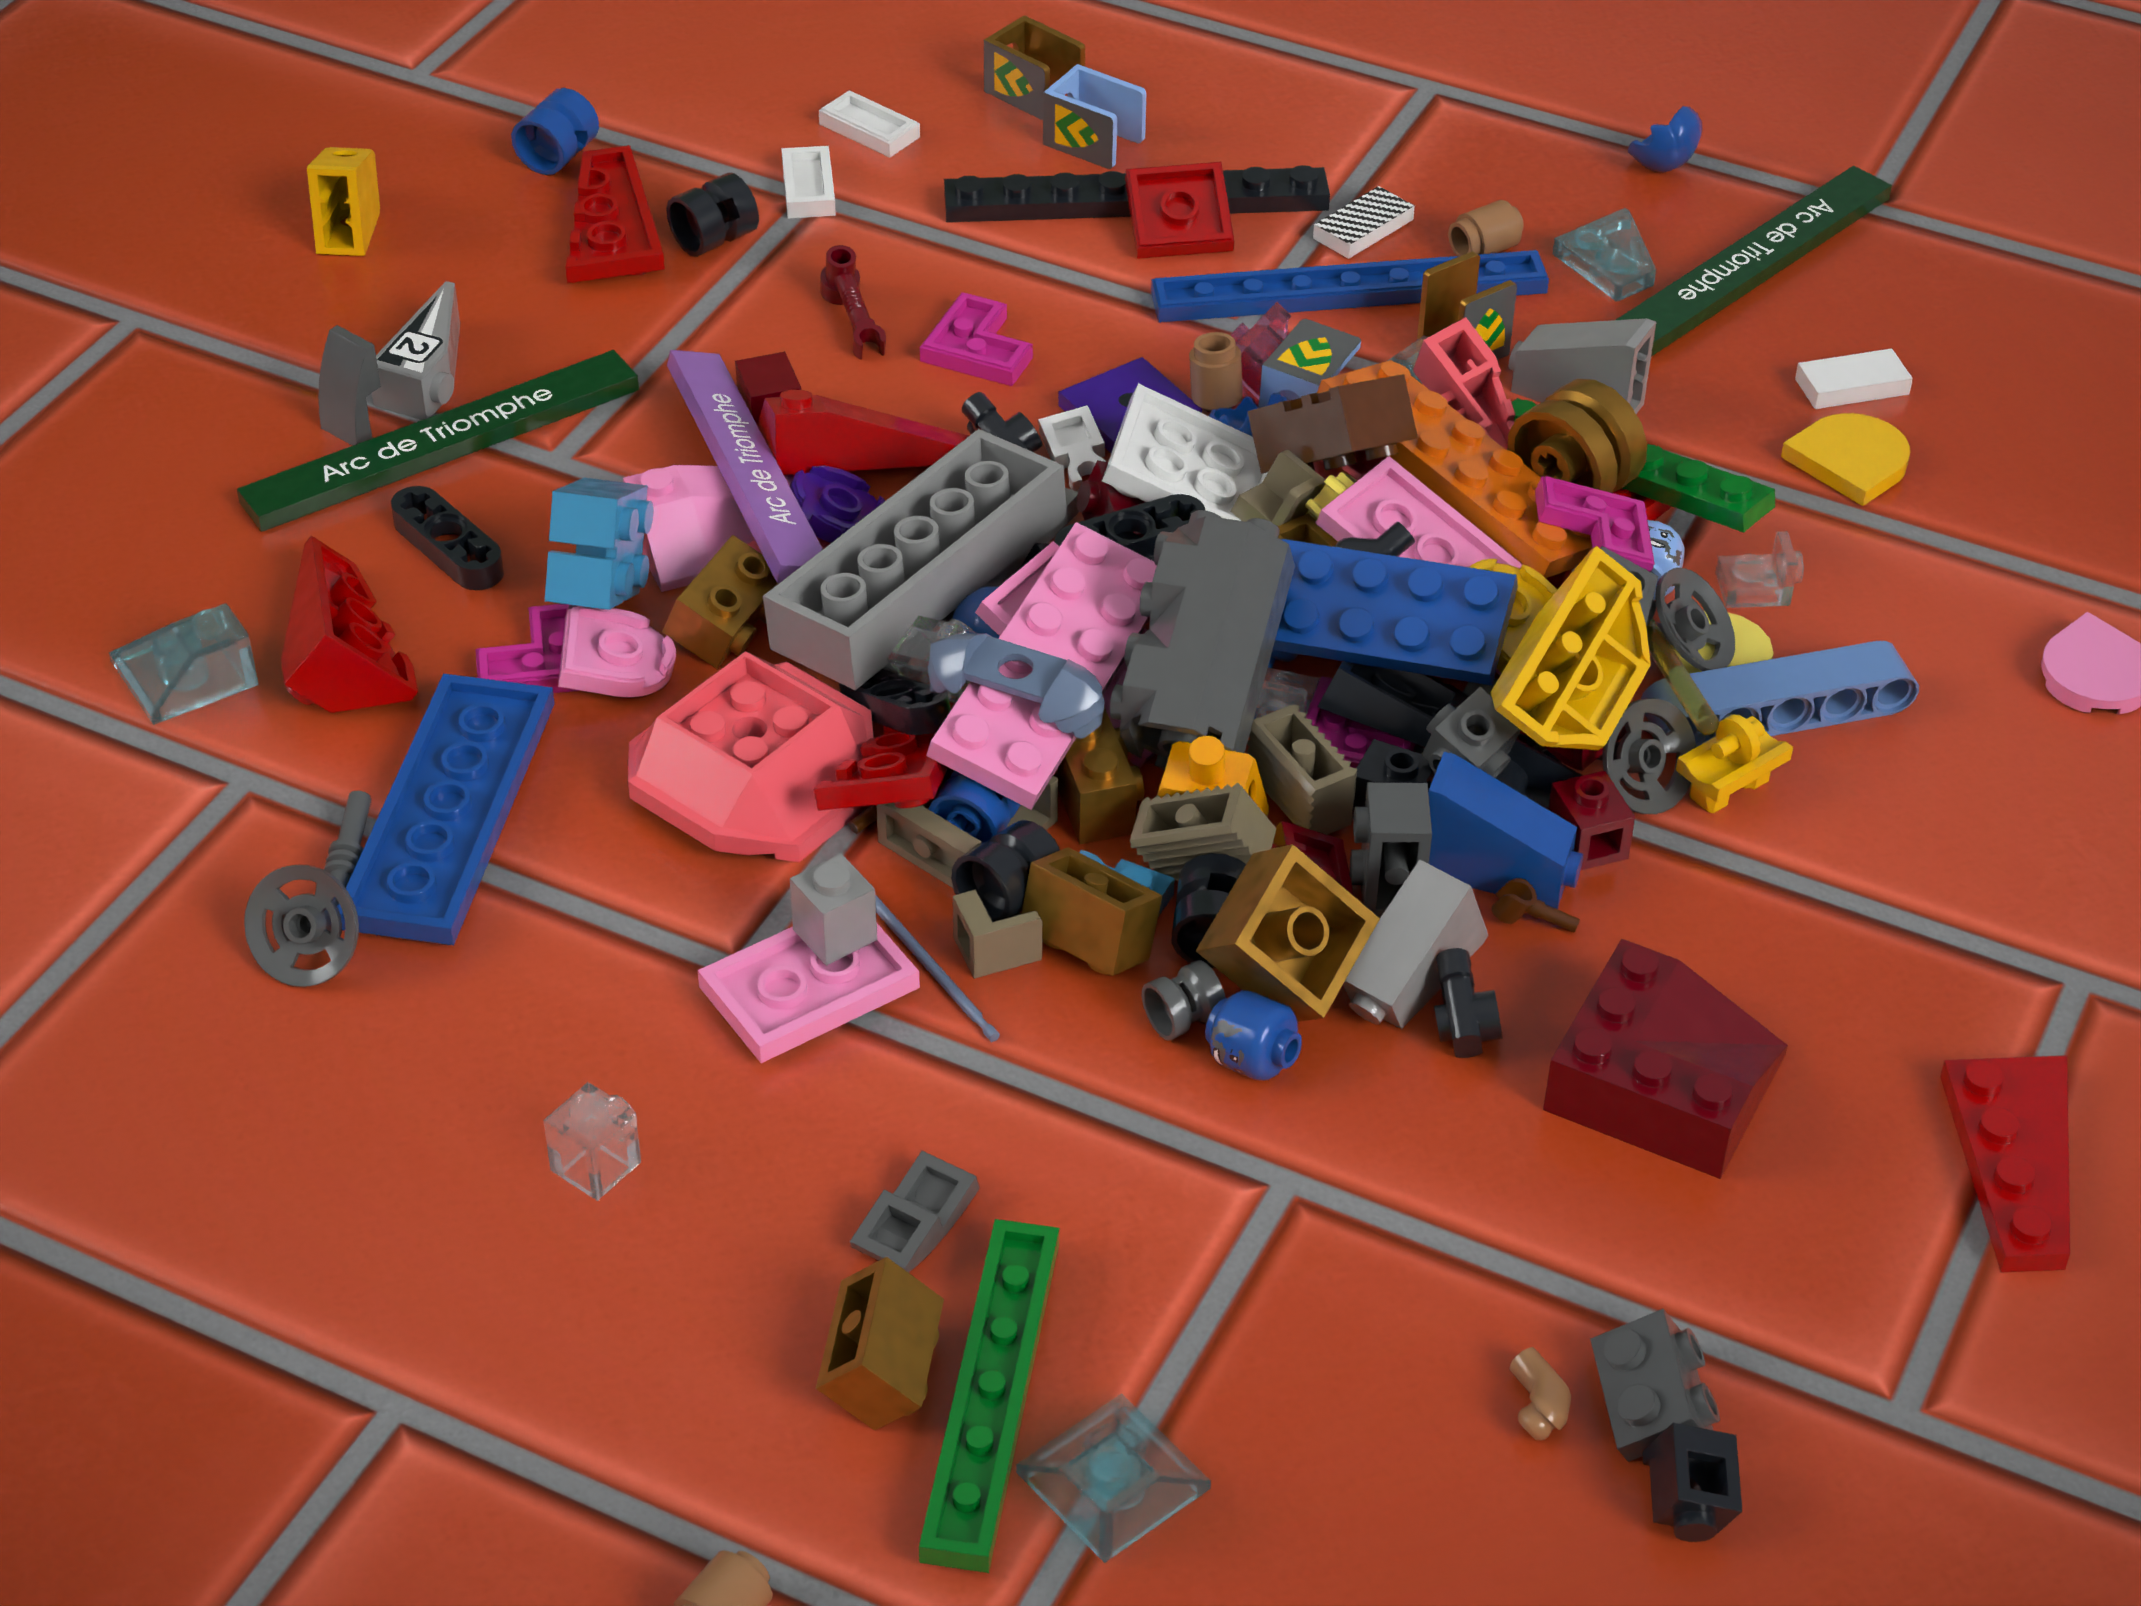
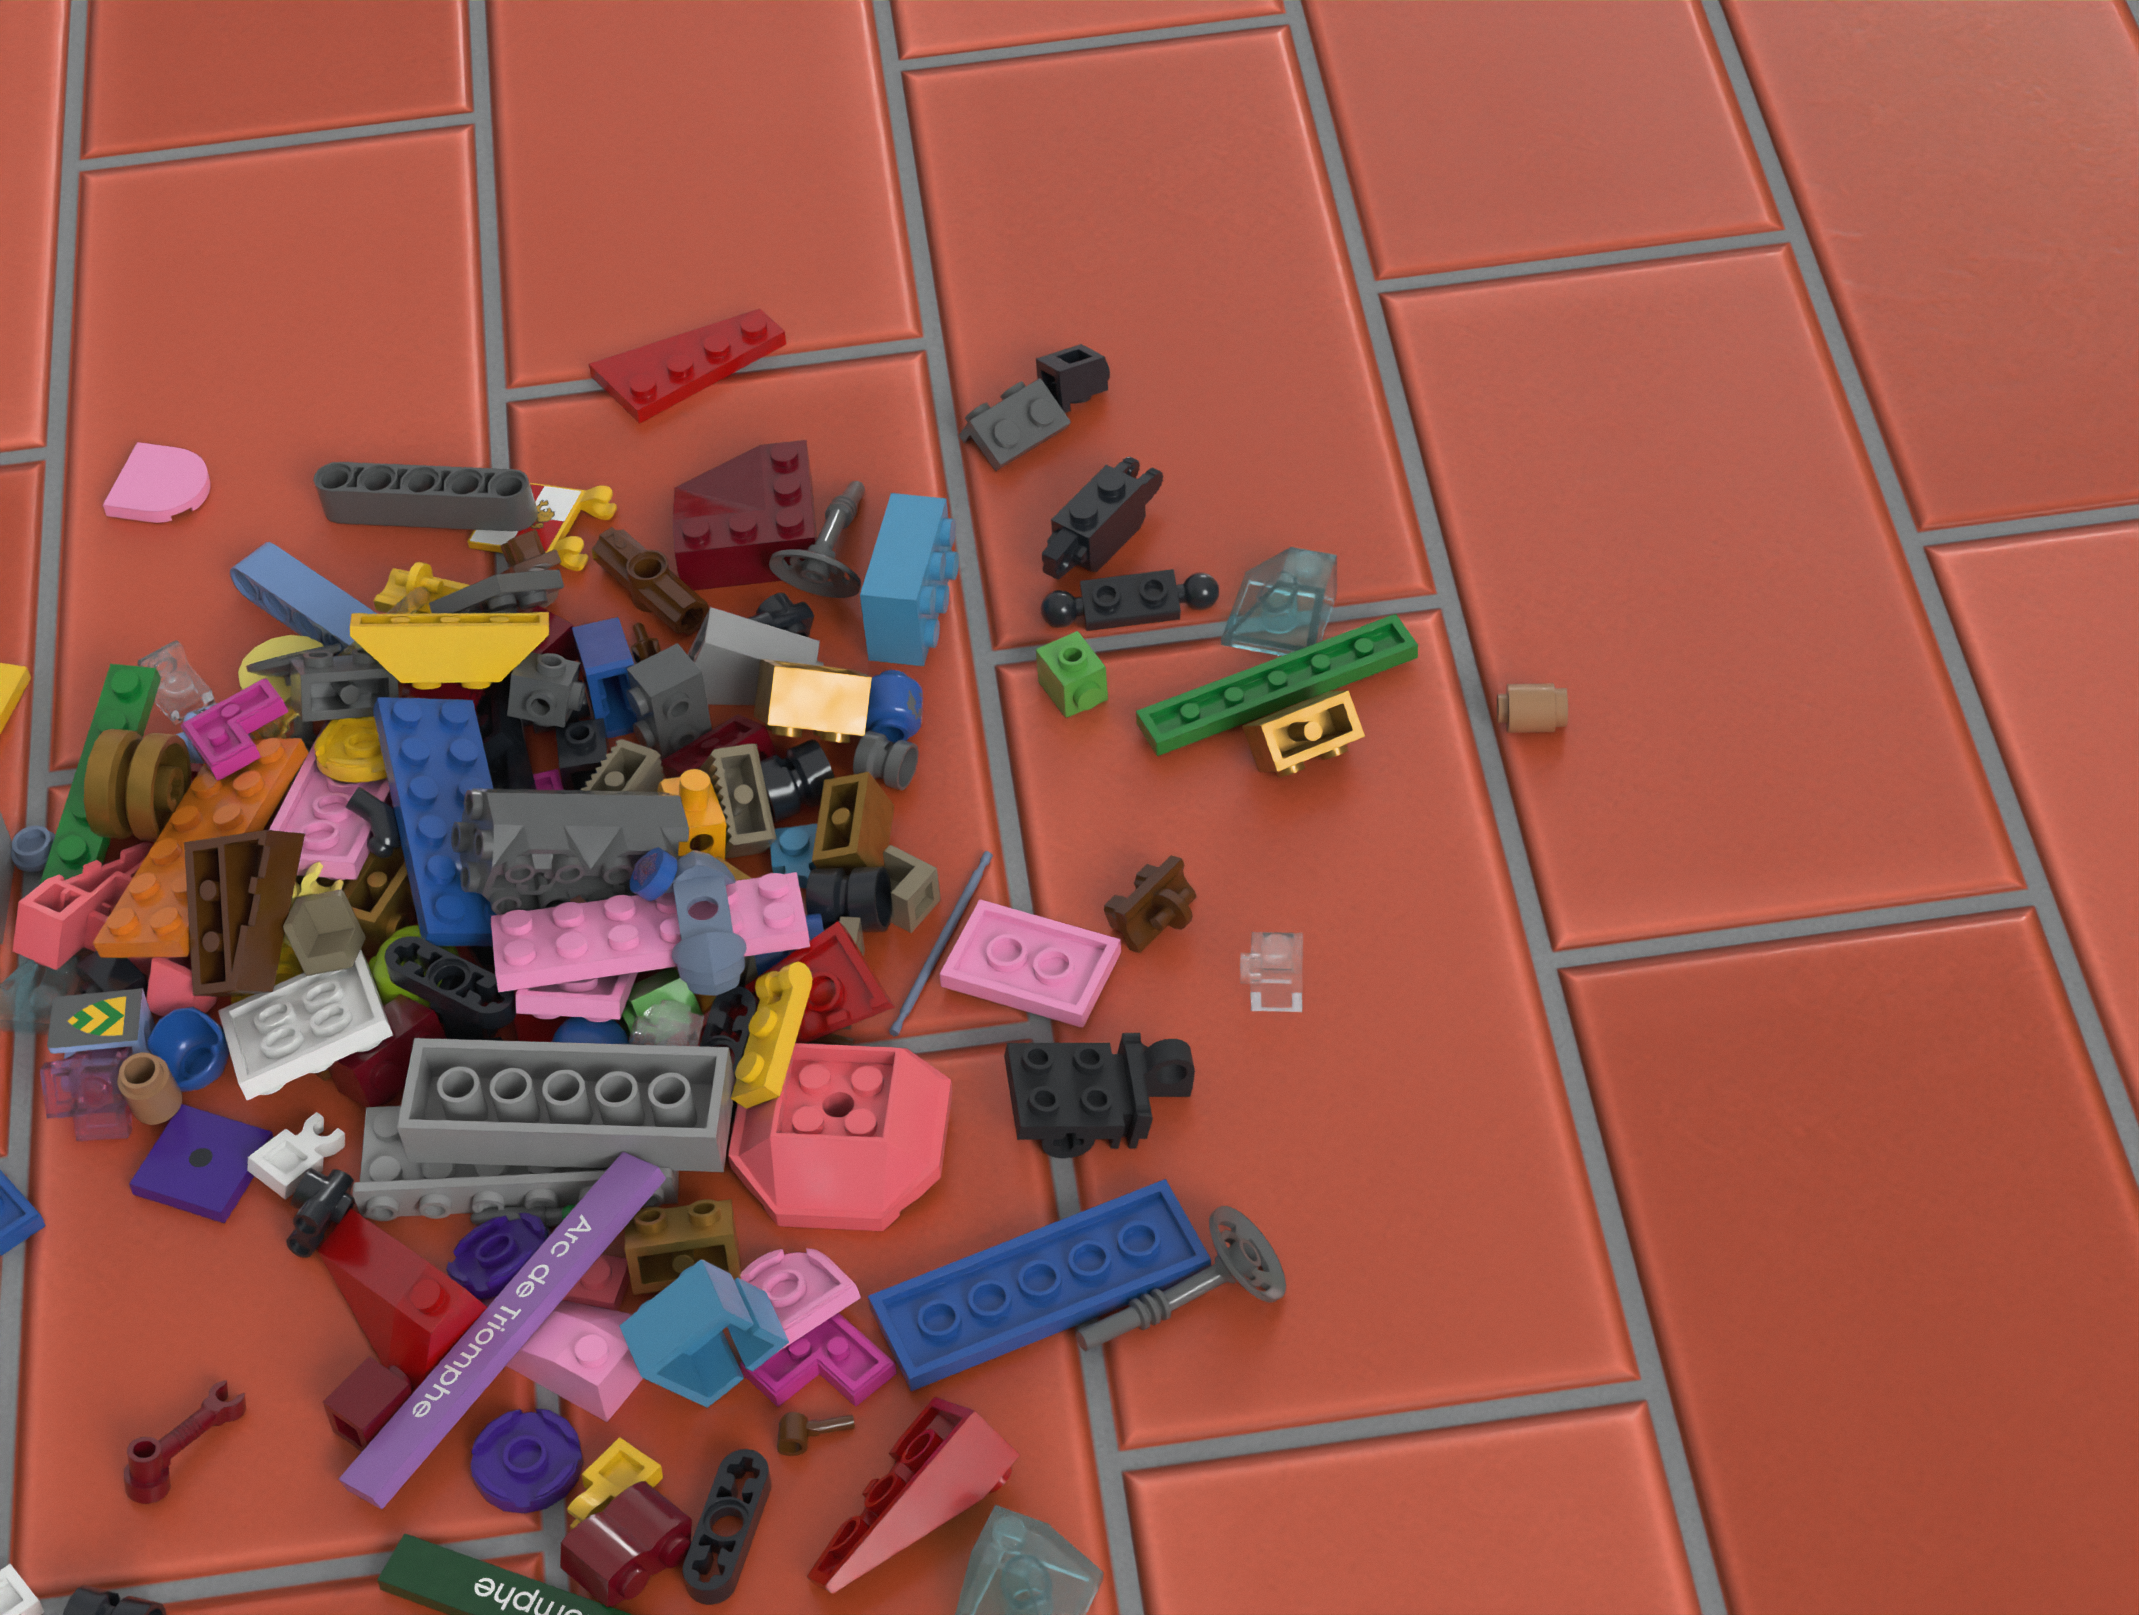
camera: 120 degrees left, 5 degrees up
light grey brick [790,854,877,966] -> none
dark grey slope [850,1151,980,1273] -> none
dark pink tile [920,292,1033,386] -> none
medium nougat arm [1509,1347,1571,1441] -> none
none -> dark grey beam [313,462,538,531]
none -> dark grey plate [429,569,564,613]
none -> flag [467,483,617,571]
none -> dark purple tile [471,1408,583,1514]
none -> reddish brown hips [500,529,561,608]
none -> dark red brick [560,1481,692,1607]
none -> yellow plate [567,1437,663,1530]
none -> reddish brown piece [592,527,709,636]
none -> blue tile [630,847,677,901]
none -> yellow plate [731,962,813,1109]
none -> dark grey dish [769,481,865,598]
none -> reddish brown hand [777,1412,855,1456]
none -> dark azure brick [860,493,959,666]
none -> black plate [1004,1033,1195,1159]
none -> bright green brick [1036,631,1108,718]
none -> black plate [1041,569,1219,631]
none -> black hinge [1042,456,1164,580]
none -> reddish brown hips [1104,855,1197,953]

